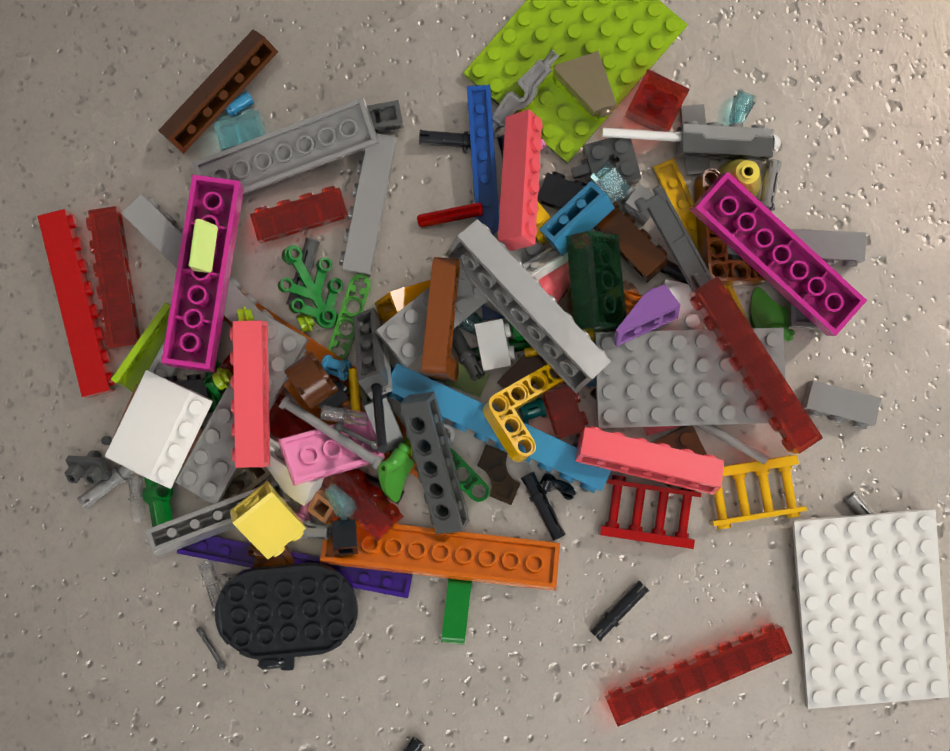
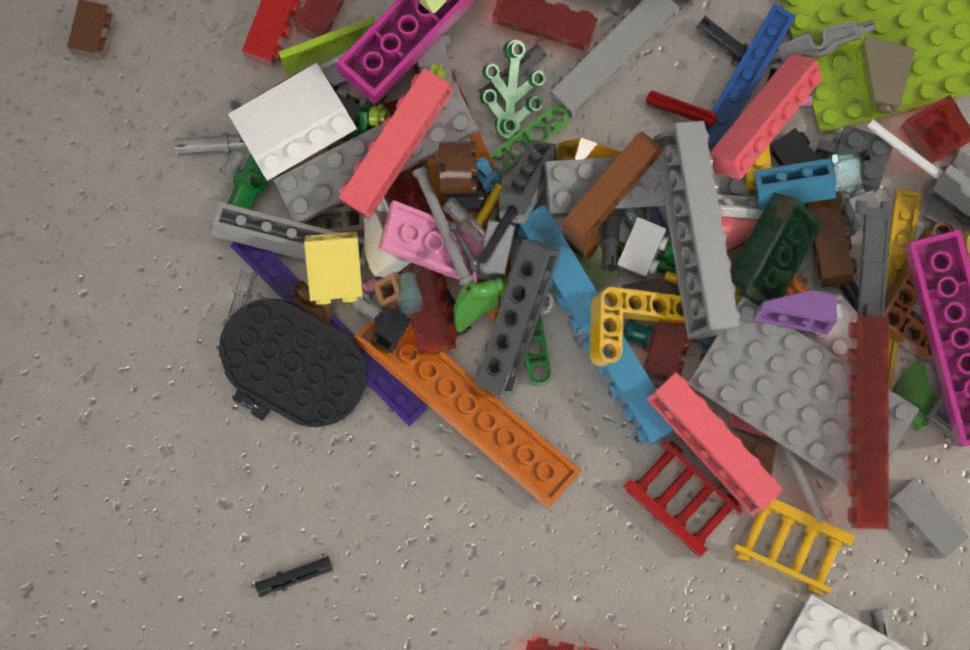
camera: 40 degrees right, 5 degrees down
dark grey hips [64,450,112,485] -> none
dark grey hinge [196,626,226,670] -> none
lime plate [296,313,315,333] -> none
green beam [441,578,472,645] -> none
dark brown tile [477,444,520,505] -> none
black pin [521,471,566,541] -> none
black arm [540,473,576,500] -> none
black pin [590,580,649,642] -> none

